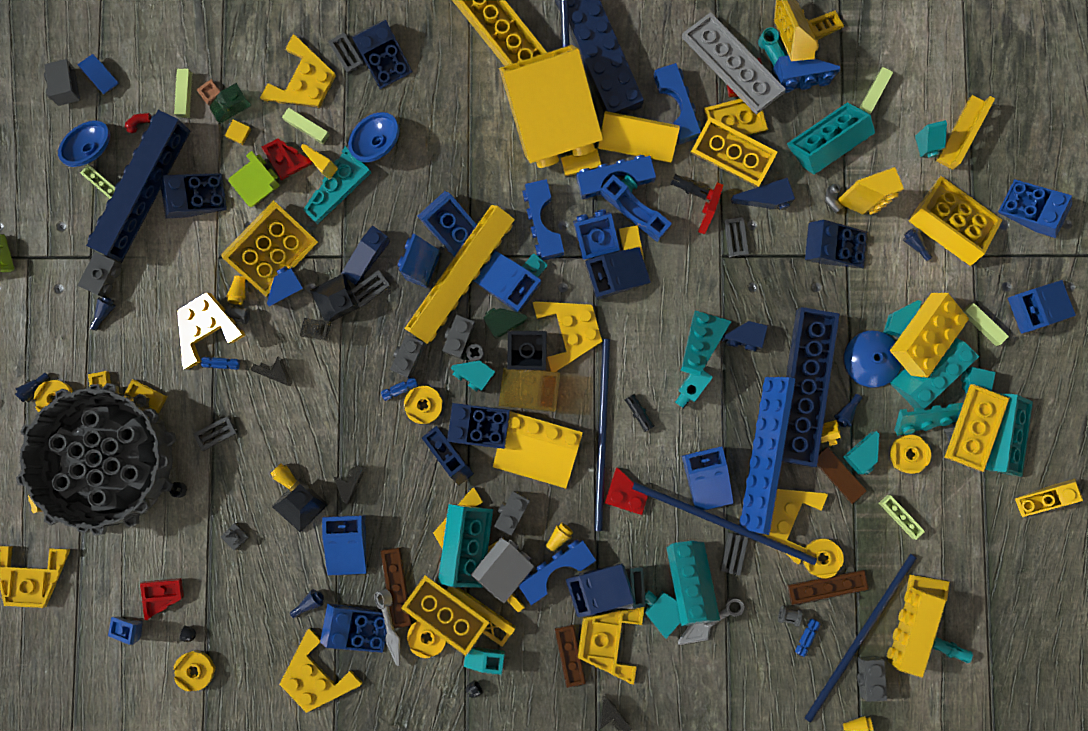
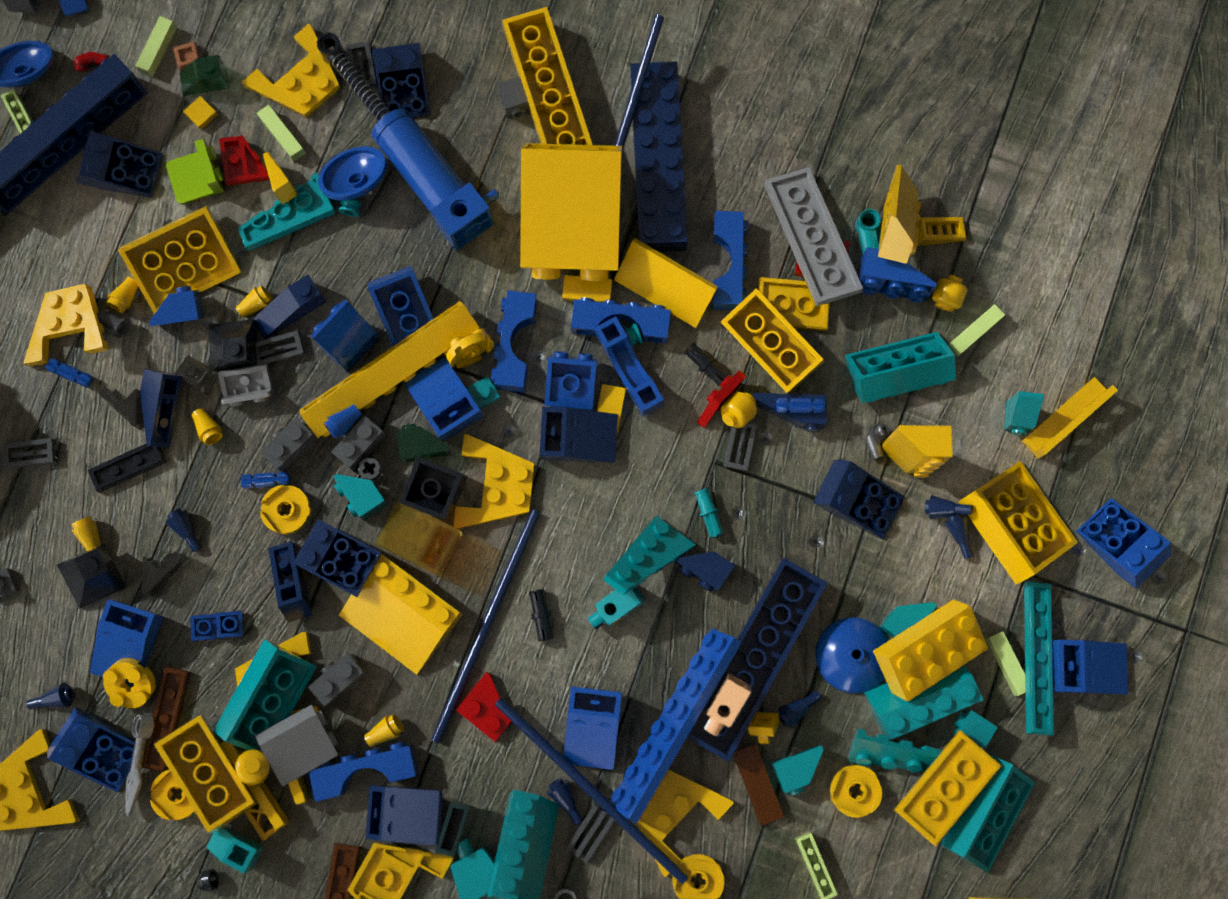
camera: 20 degrees right, 5 degrees down
none -> black tile [88,443,167,493]
none -> yellow plate [103,658,156,708]
none -> dark blue slope [140,369,182,448]
none -> dark blue cone [165,508,202,552]
none -> blue slope [190,611,243,642]
none -> yellow cone [191,408,223,445]
none -> light grey bracket [218,363,274,407]
none -> yellow head [235,750,270,786]
none -> yellow cone [236,285,273,318]
none -> blue piece [317,33,499,252]
none -> blue cone [324,404,362,439]
none -> teal bush [338,199,362,217]
none -> yellow plate [446,328,494,368]
none -> dark grey brick [497,77,529,118]
none -> dark blue cone [547,778,583,825]
none -> teal axle [694,488,723,538]
none -> light nougat torso [704,673,751,736]
none -> yellow head [720,392,757,428]
none -> blue axle [776,398,825,413]
none -> dark blue cone [925,495,973,520]
none -> yellow head [932,275,968,312]
none -> teal tile [1024,581,1054,736]

